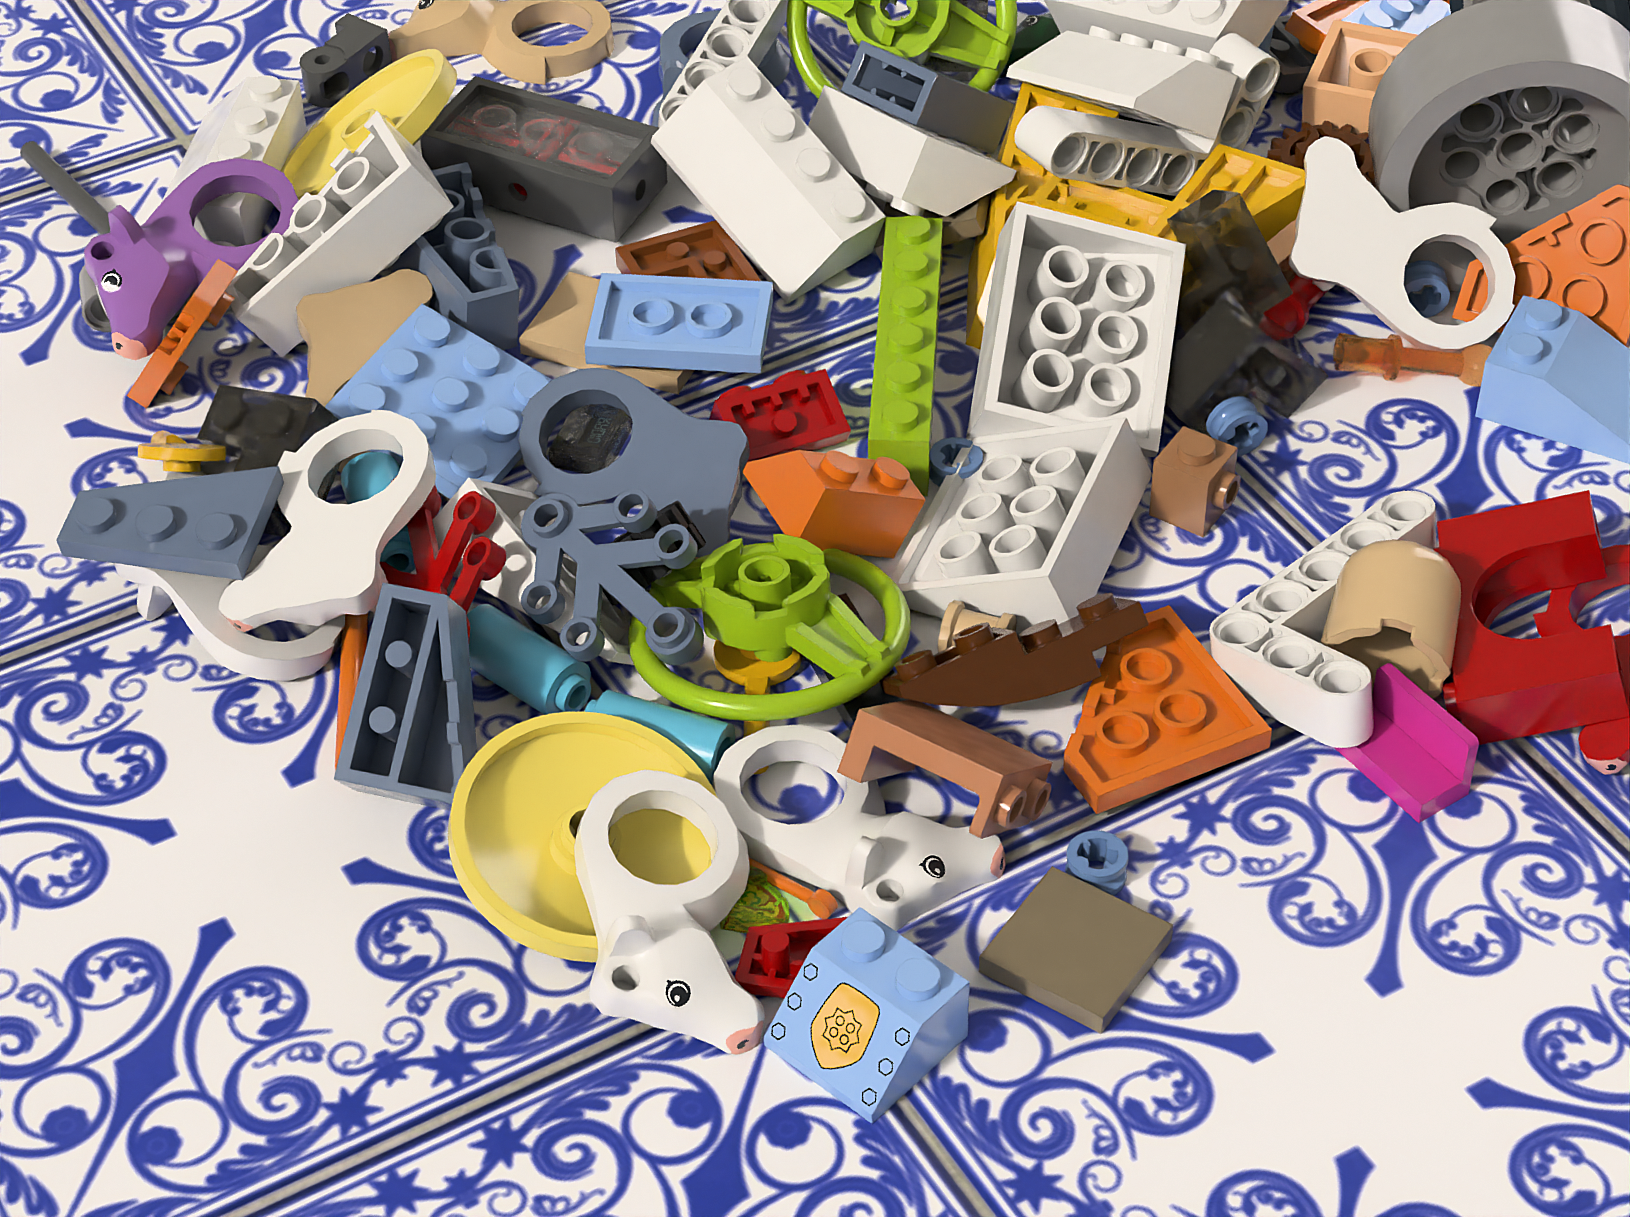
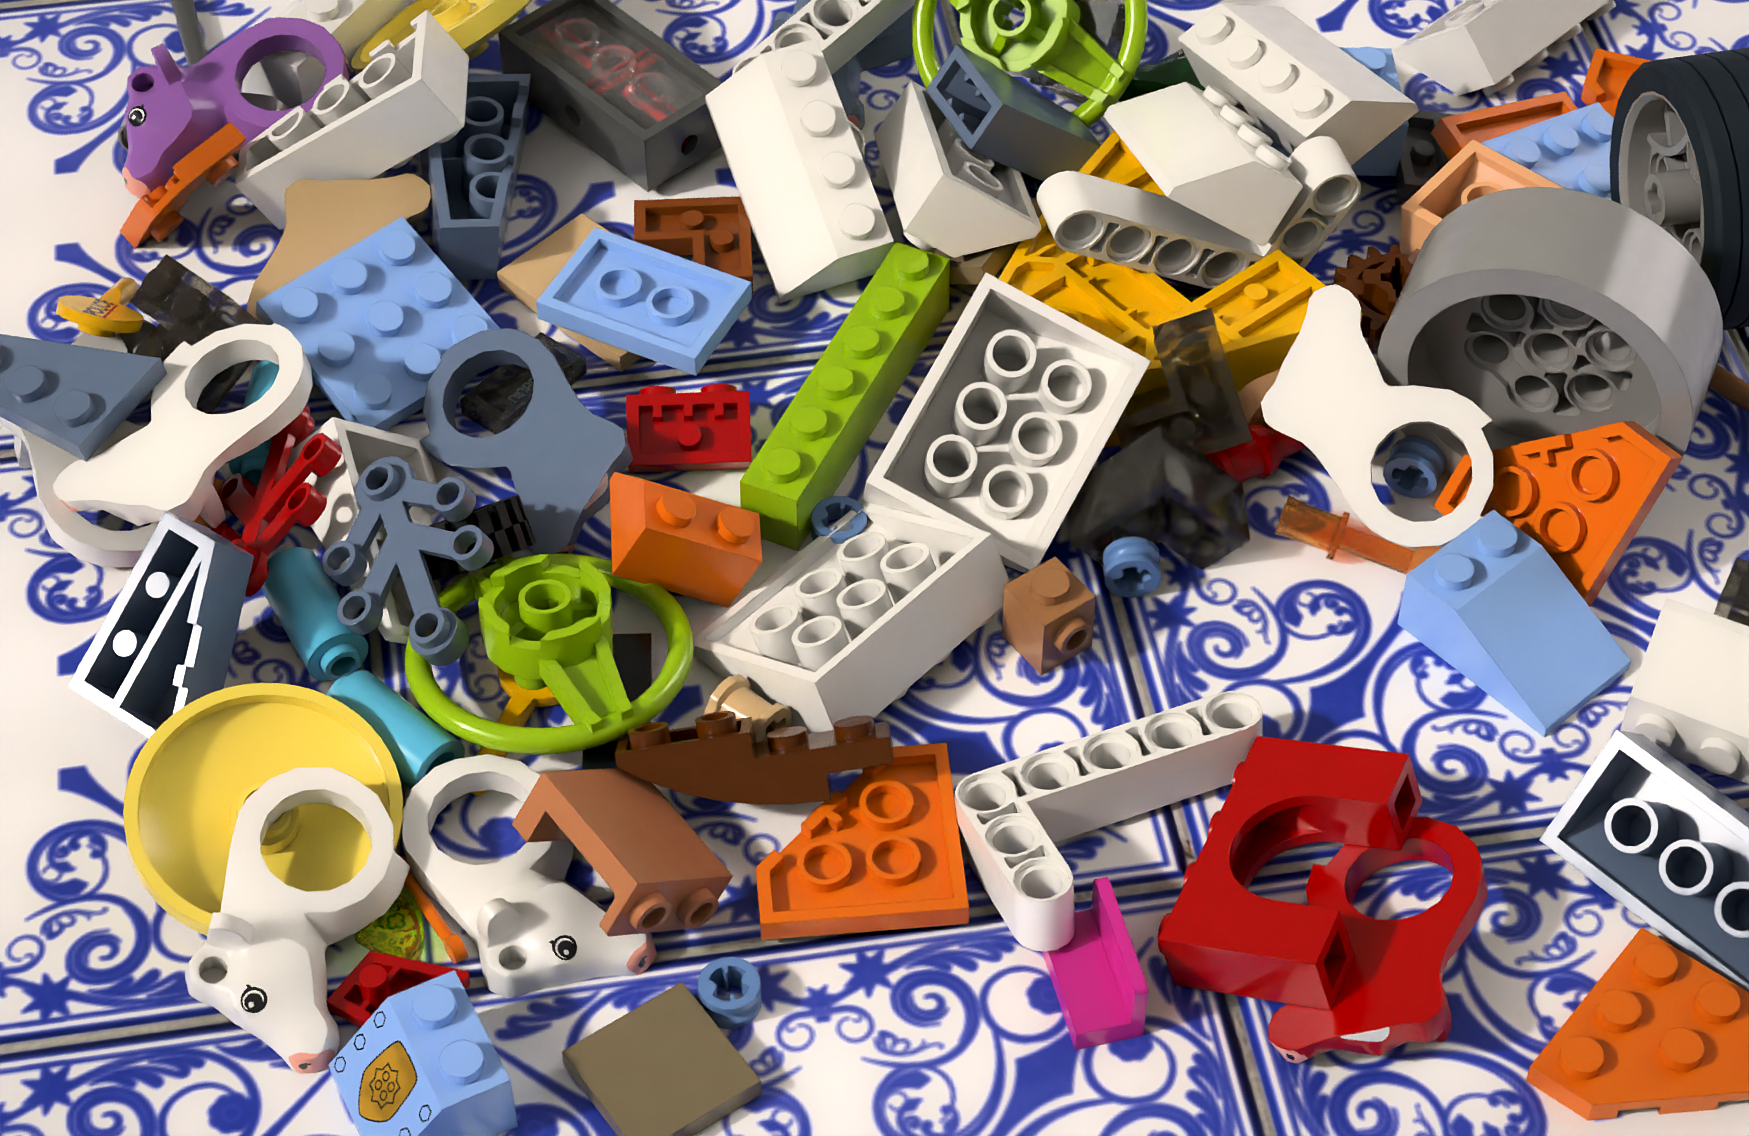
camera: 20 degrees right, 5 degrees up
tan cylinder [1321,539,1461,698] -> none

